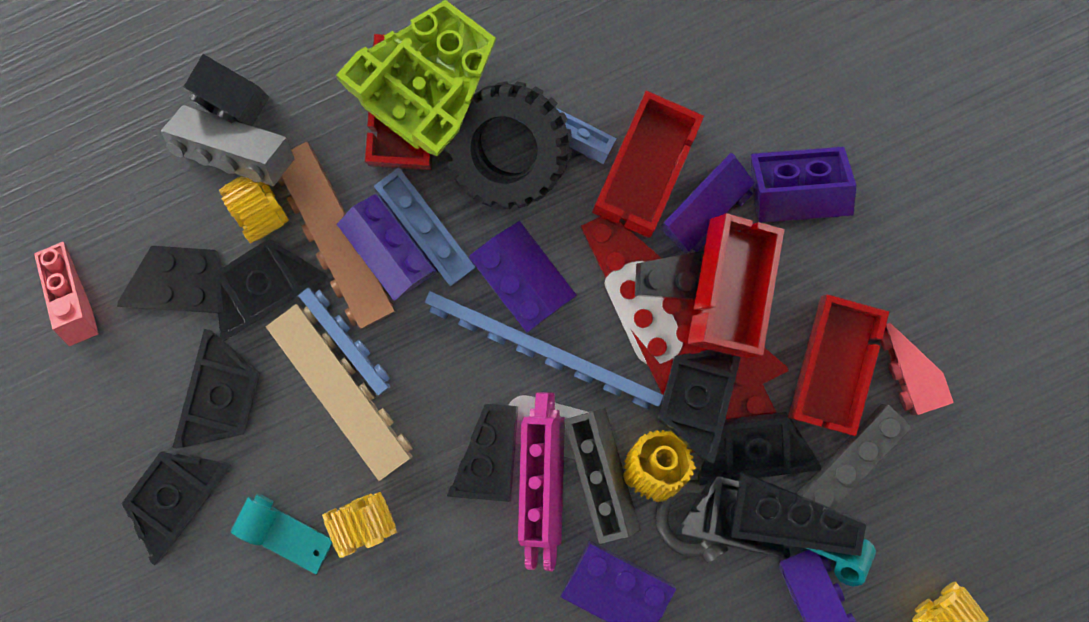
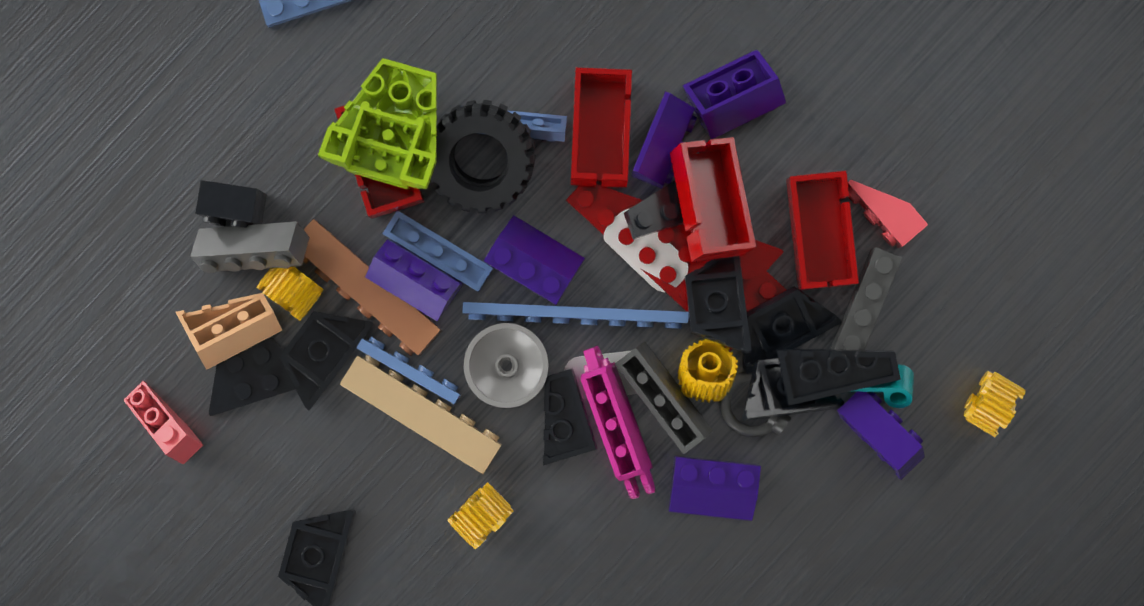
camera: 15 degrees left, 0 degrees up
black wing [172,329,260,449] -> none
teal door [230,494,333,575] -> none
none -> light nougat wedge [176,293,282,370]
none -> light grey dish [464,323,549,408]

